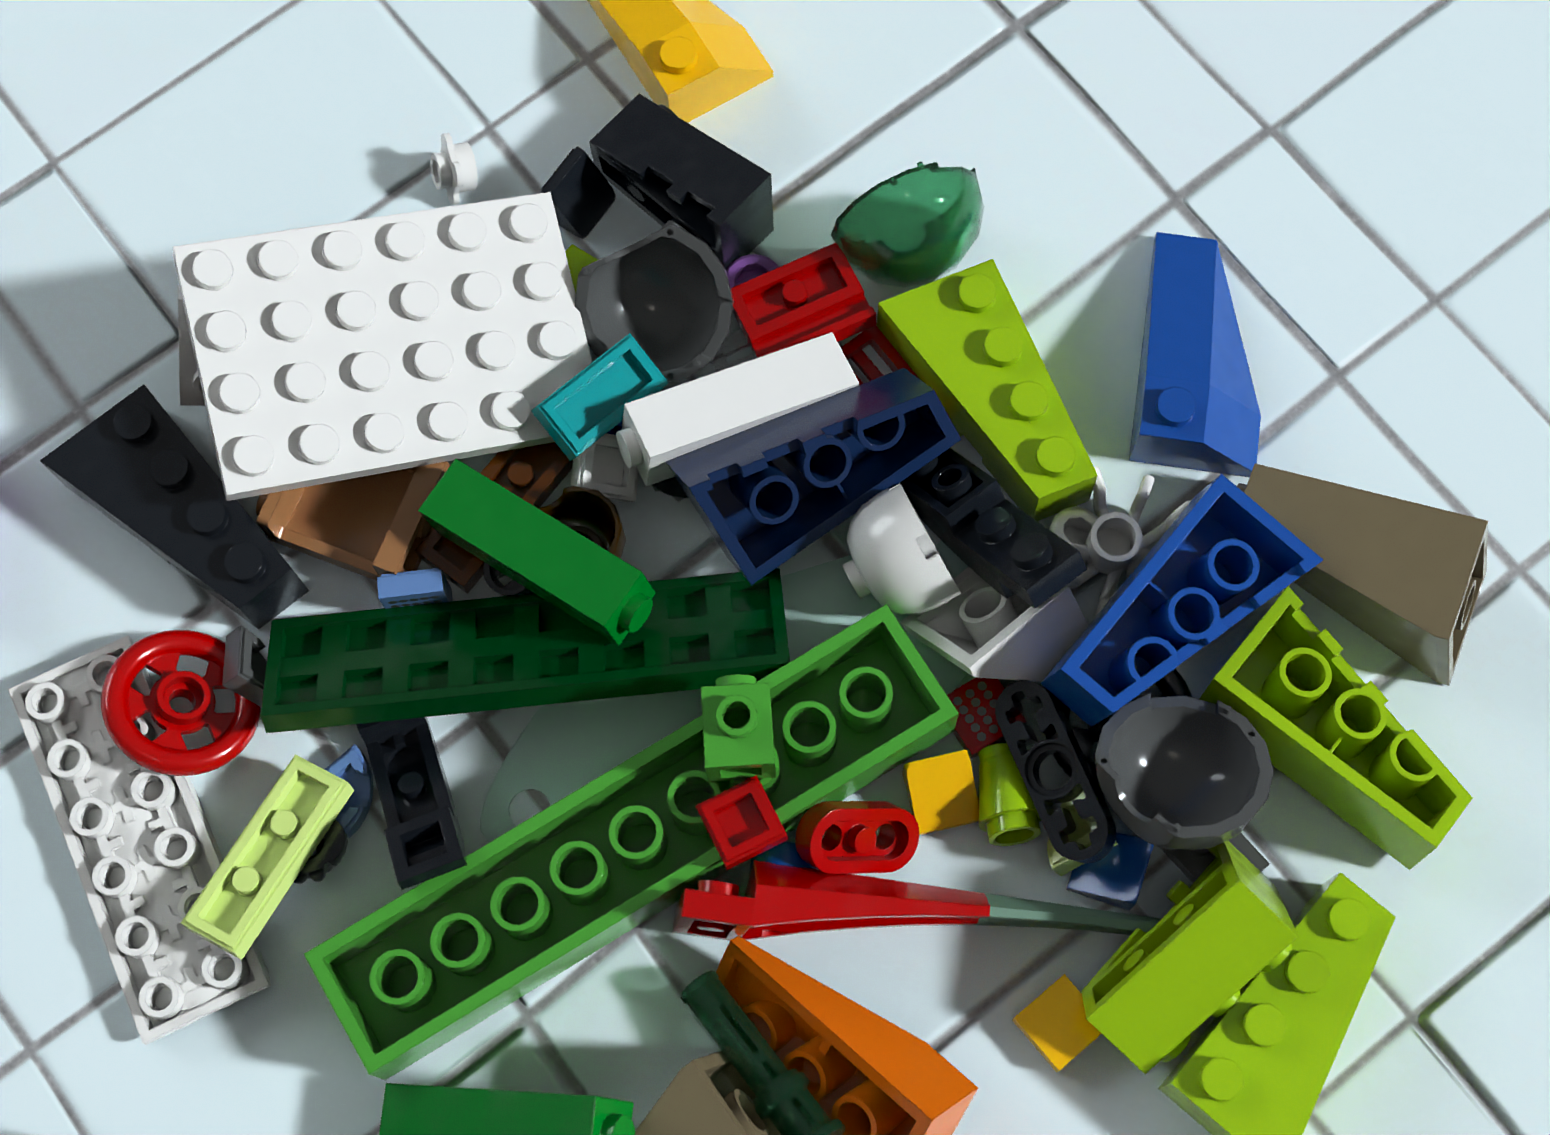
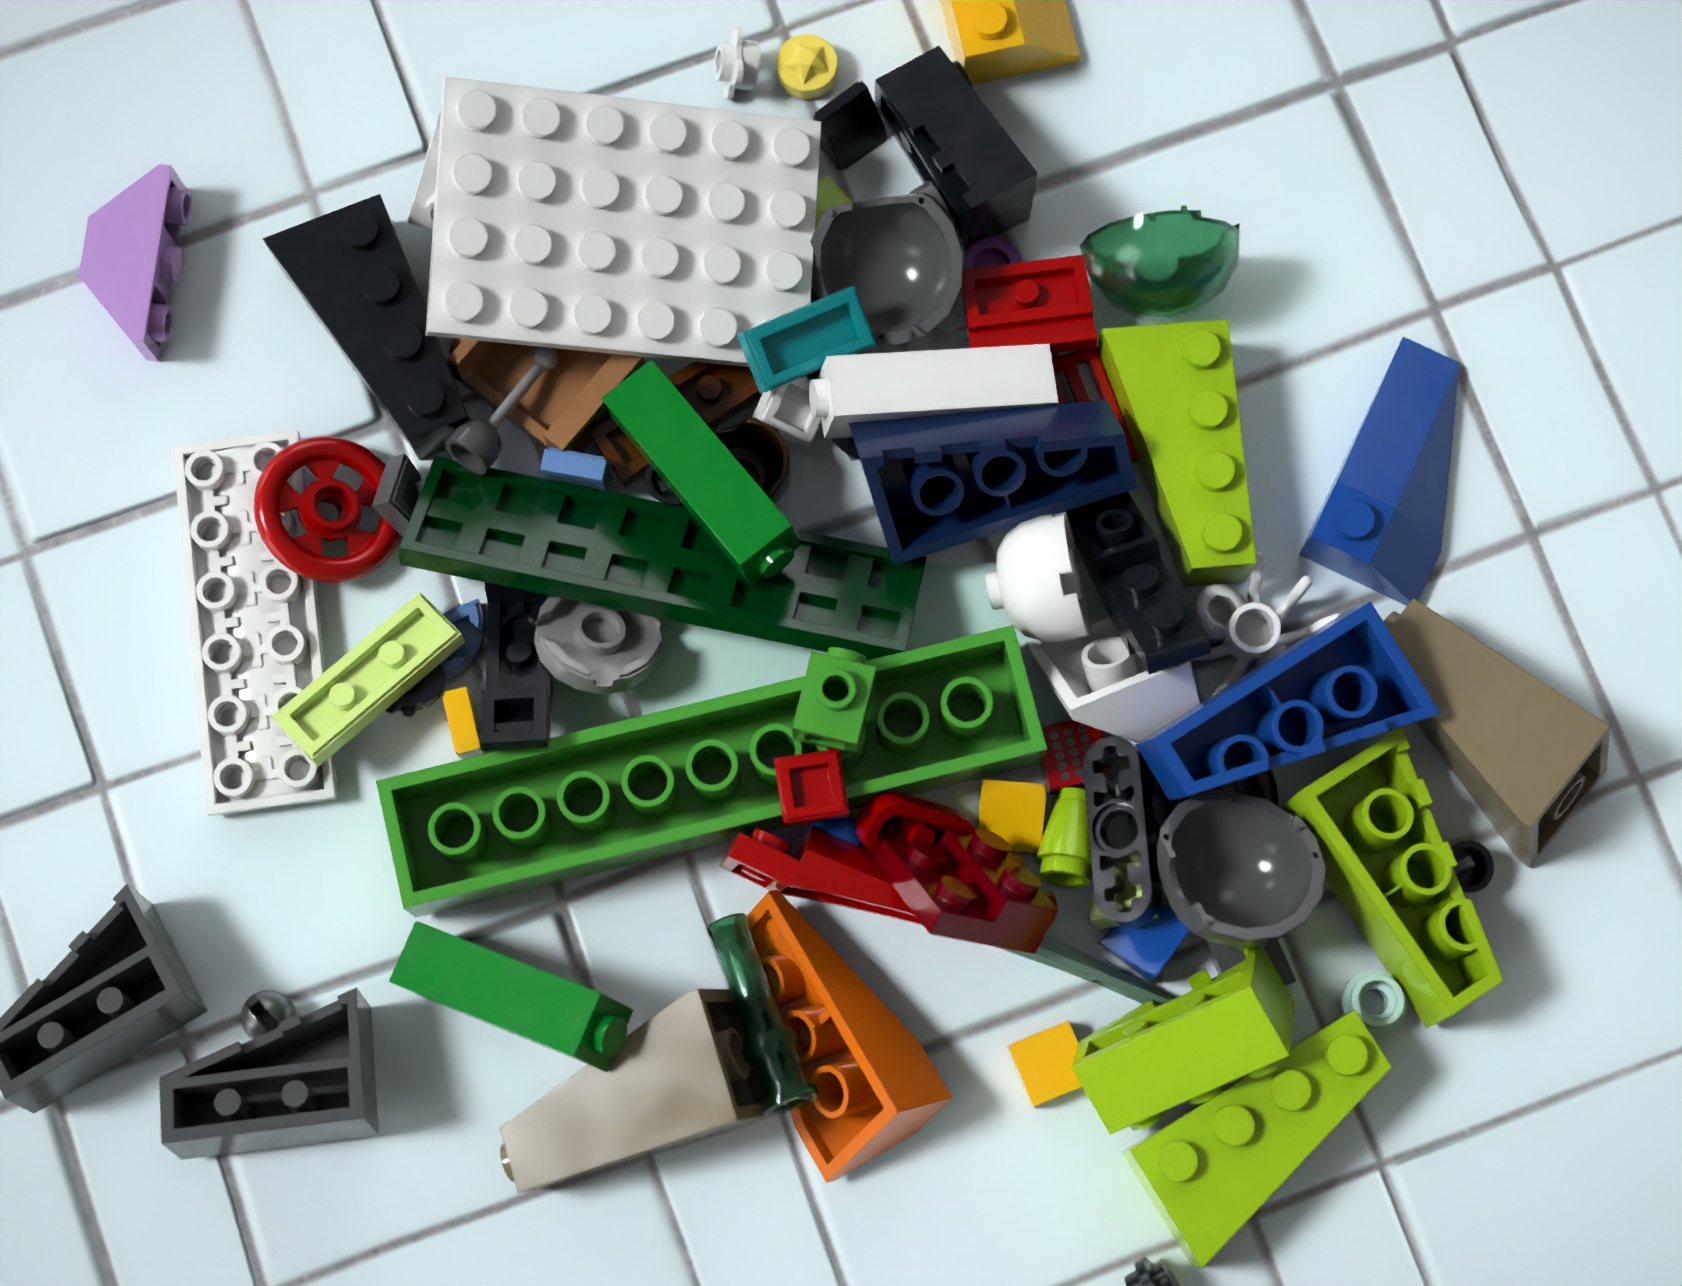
camera: 15 degrees right, 5 degrees up
none -> yellow tile [442,687,487,760]
none -> dark grey hinge [445,347,559,475]
none -> light grey tile [534,596,663,694]
none -> light yellow tile [776,34,837,99]
none -> dark red plate [873,828,1059,954]
none -> light aqua plate [1341,969,1408,1035]
none -> black hinge [1450,840,1494,893]

